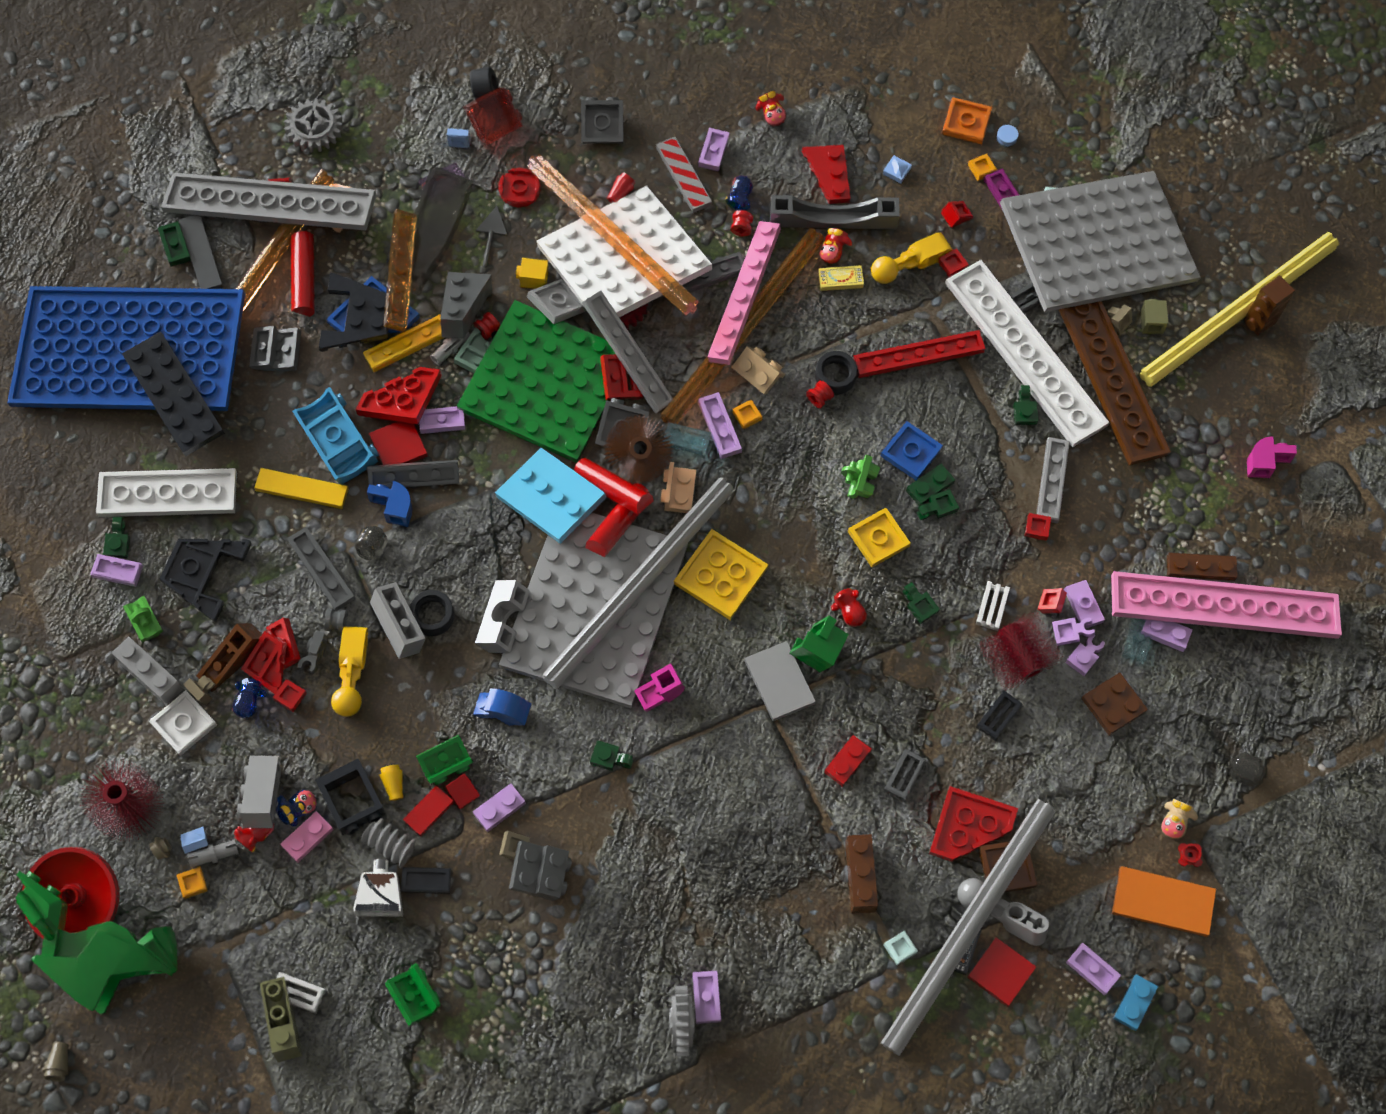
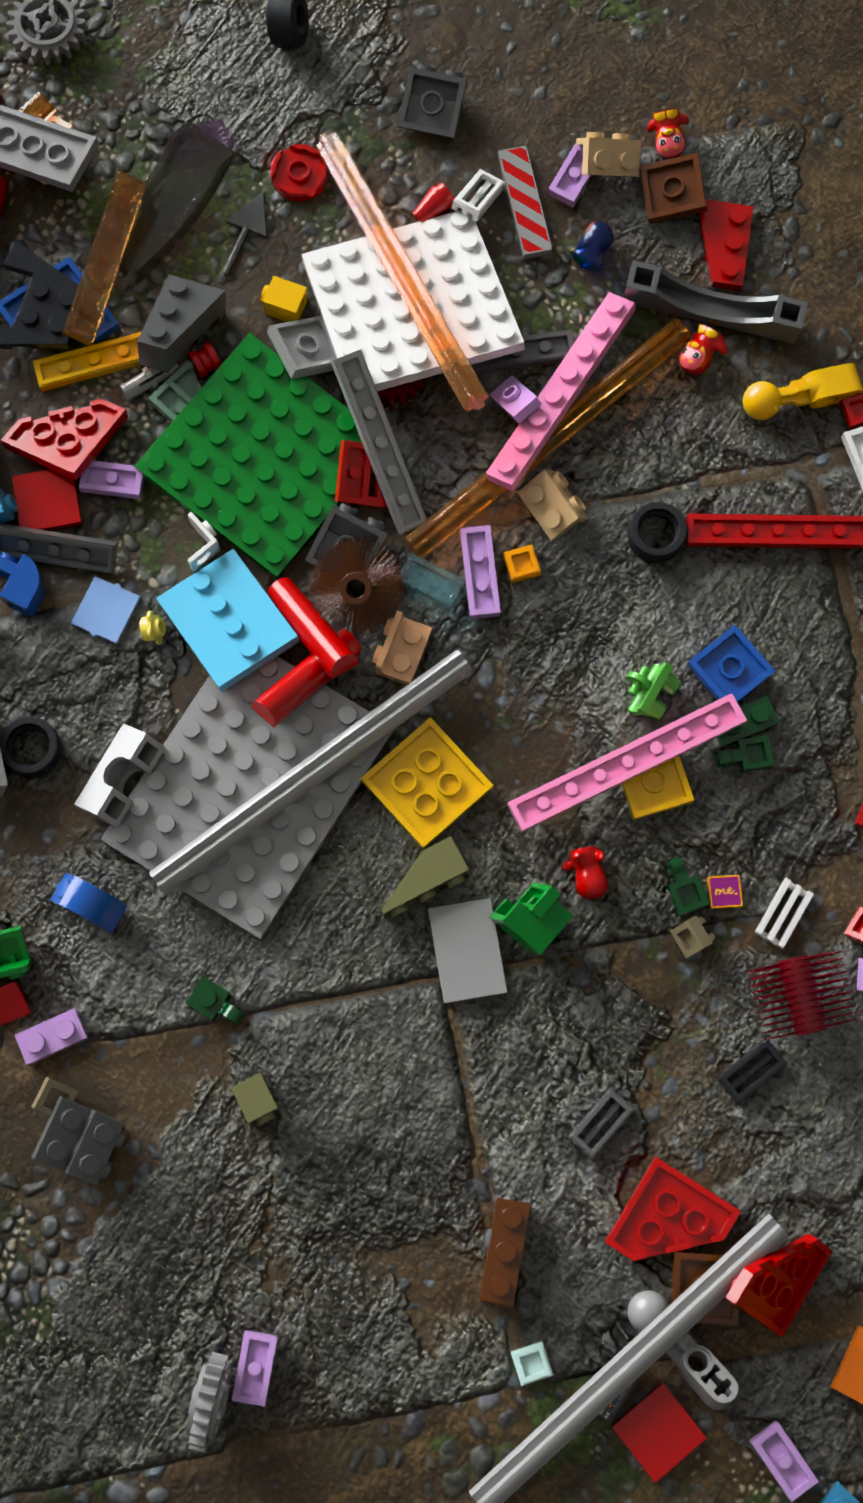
camera: 15 degrees right, 10 degrees up
light blue tile [447,128,470,148] -> none
clear red piece [463,87,523,145] -> none
dark pink brick [634,664,685,712] -> none
red wheel [730,210,754,236] -> none
red wheel [806,380,834,408] -> none
light yellow tile [818,266,864,291] -> none
red plate [824,735,872,787] -> none
light blue tile [883,155,912,184] -> none
none -> light blue piece [71,576,141,644]
none -> light yellow plate [140,611,166,645]
none -> white bracket [187,512,221,572]
none -> olive brick [231,1073,280,1127]
none -> olive slope [381,836,469,919]
none -> white tile [452,169,505,222]
none -> lavender plate [489,375,542,424]
none -> bright pink plate [507,693,747,833]
none -> tan bracket [576,132,641,177]
none -> reddish brown plate [640,153,707,224]
none -> dark tan tile [670,916,715,959]
none -> magenta tile [706,875,743,910]
none -> red plate [726,1234,833,1337]

